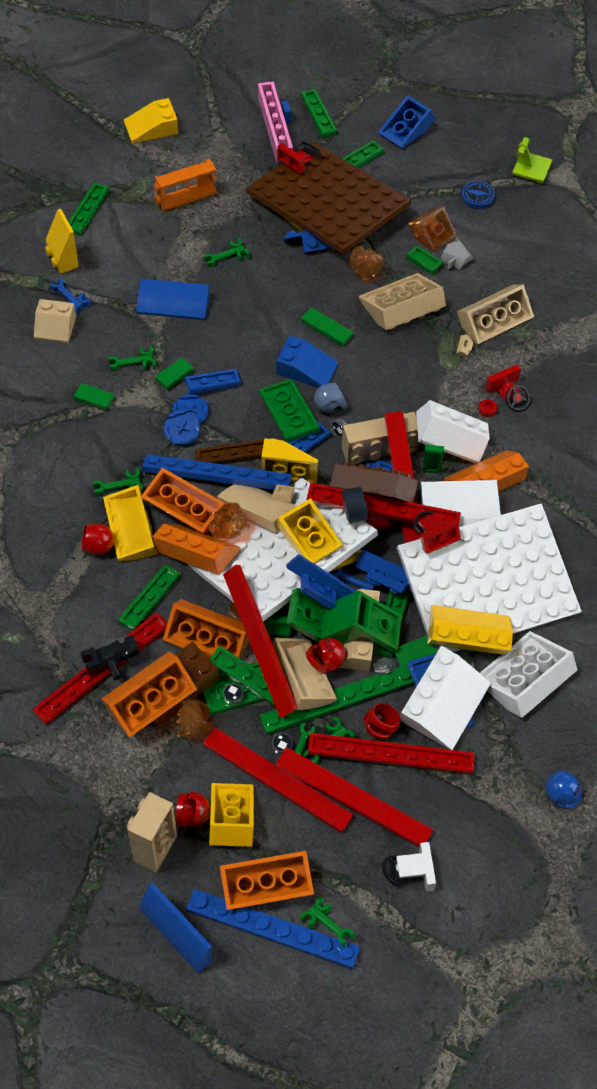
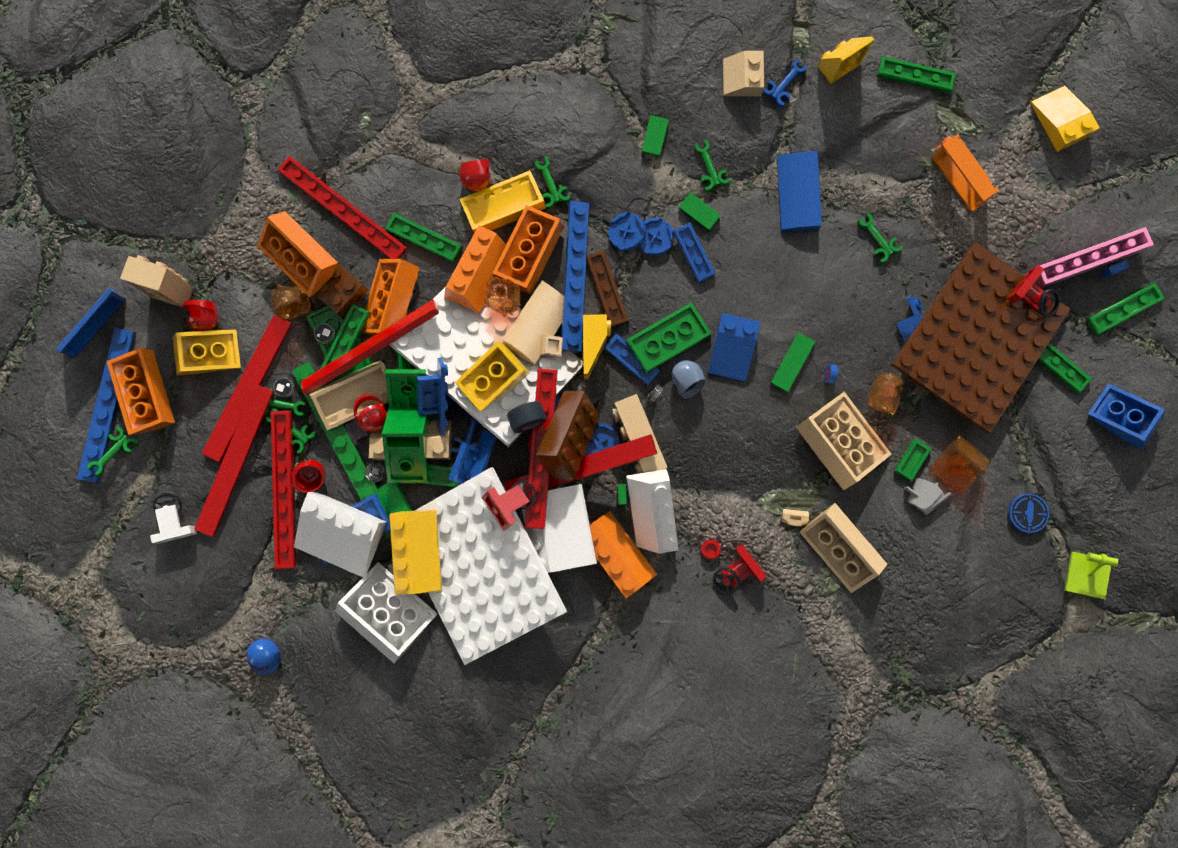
camera: 85 degrees right, 25 degrees up
black piece [81,635,140,680] -> none
none -> tile [344,419,371,444]
none -> blue tile [825,364,838,384]

